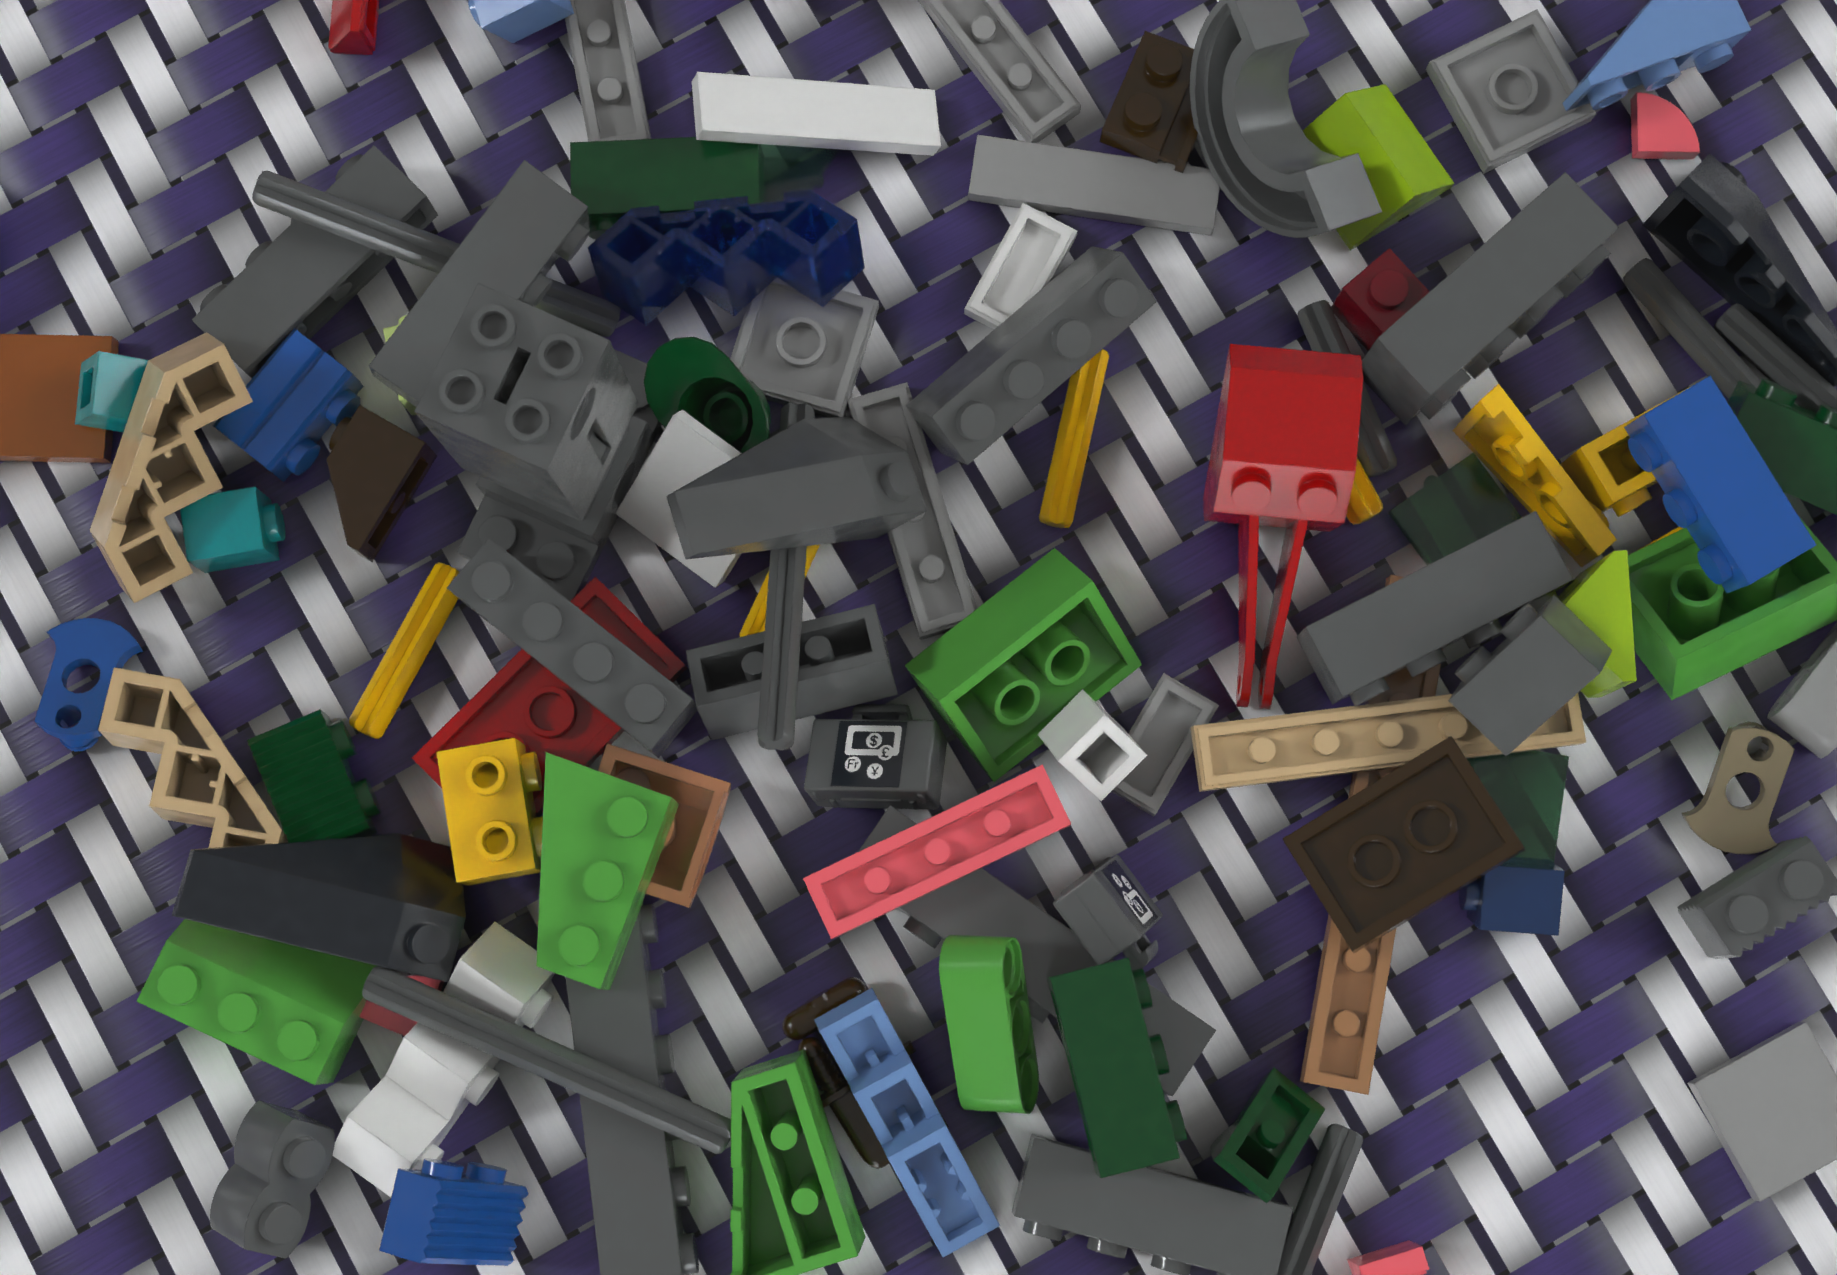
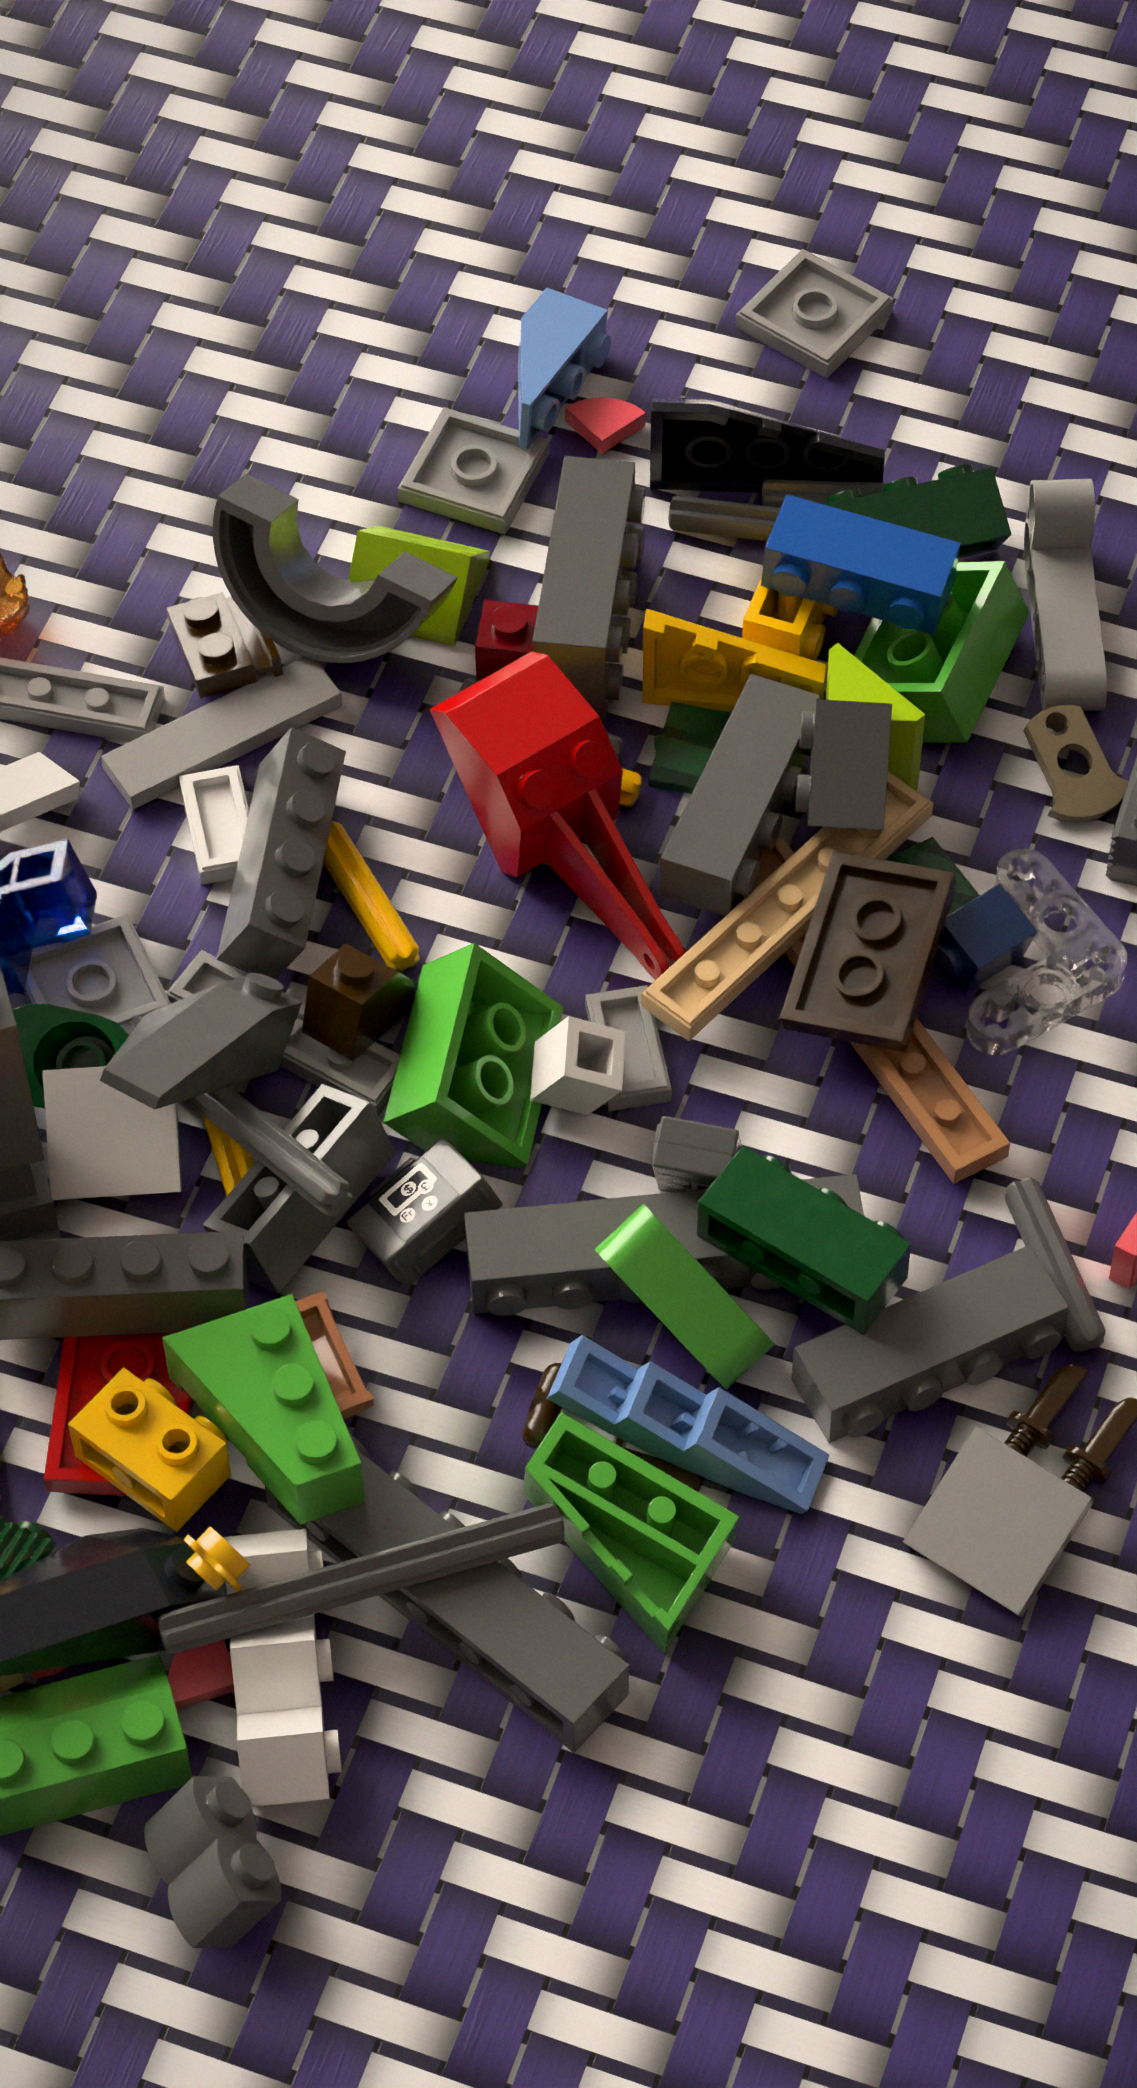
camera: 40 degrees left, 25 degrees down
blue brick [379,1159,529,1266] -> none
coral plate [803,764,1071,939] -> none
dark green slope [1210,1068,1325,1203] -> none
none -> yellow plate [184,1527,251,1592]
none -> dark brown slope [301,944,418,1061]
none -> clear beam [967,849,1128,1055]

